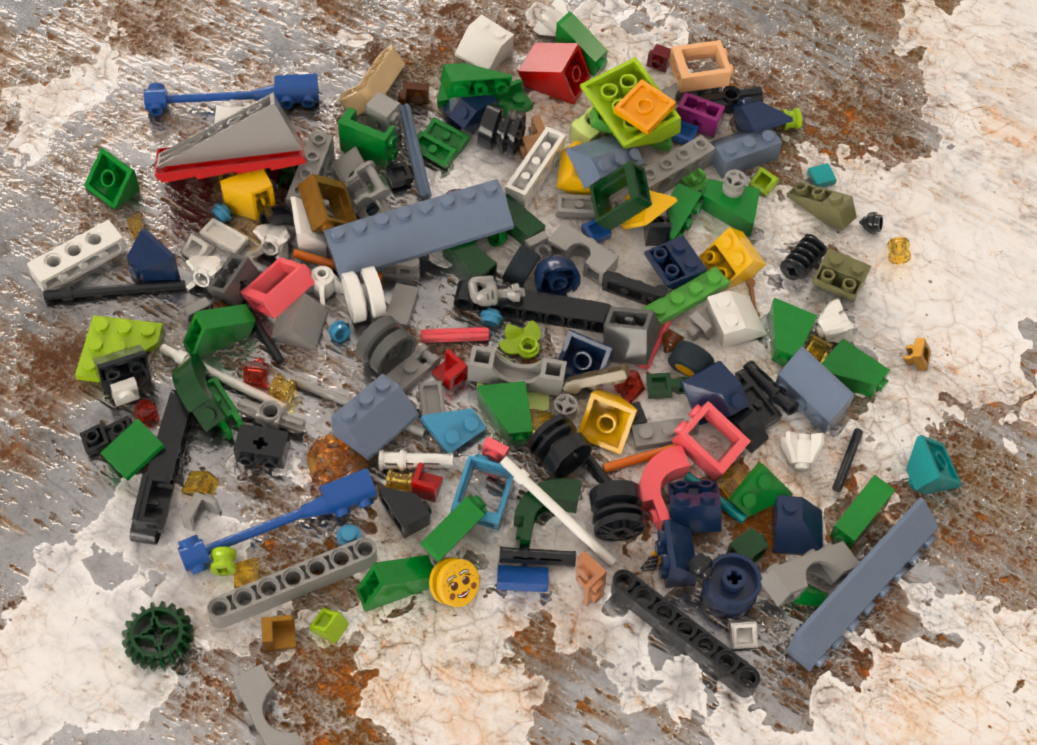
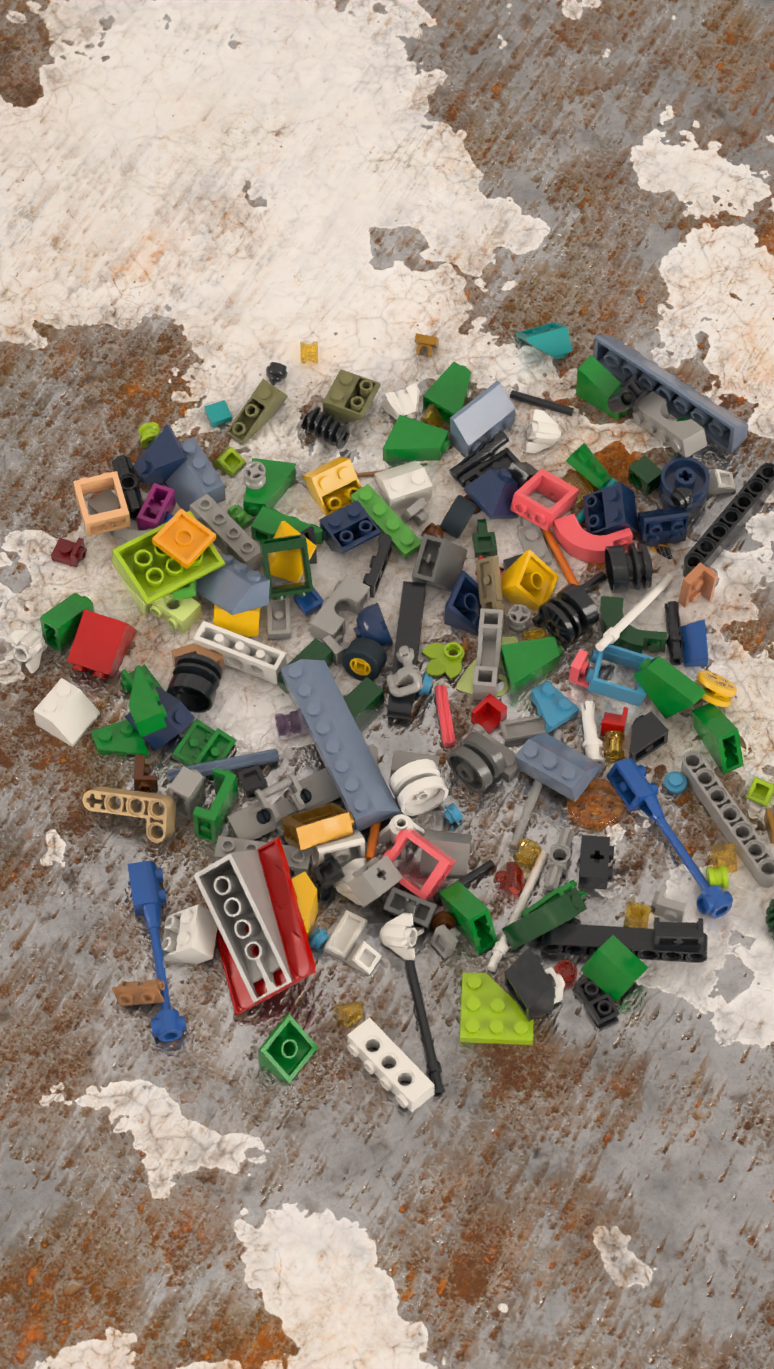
camera: 90 degrees left, 0 degrees up
dark blue slope [127,227,181,283] -> none
dark blue slope [772,495,823,556] -> none
none -> medium nougat hinge [112,978,165,1006]
none -> light grey brick [347,855,403,907]
none -> black piece [608,373,649,414]

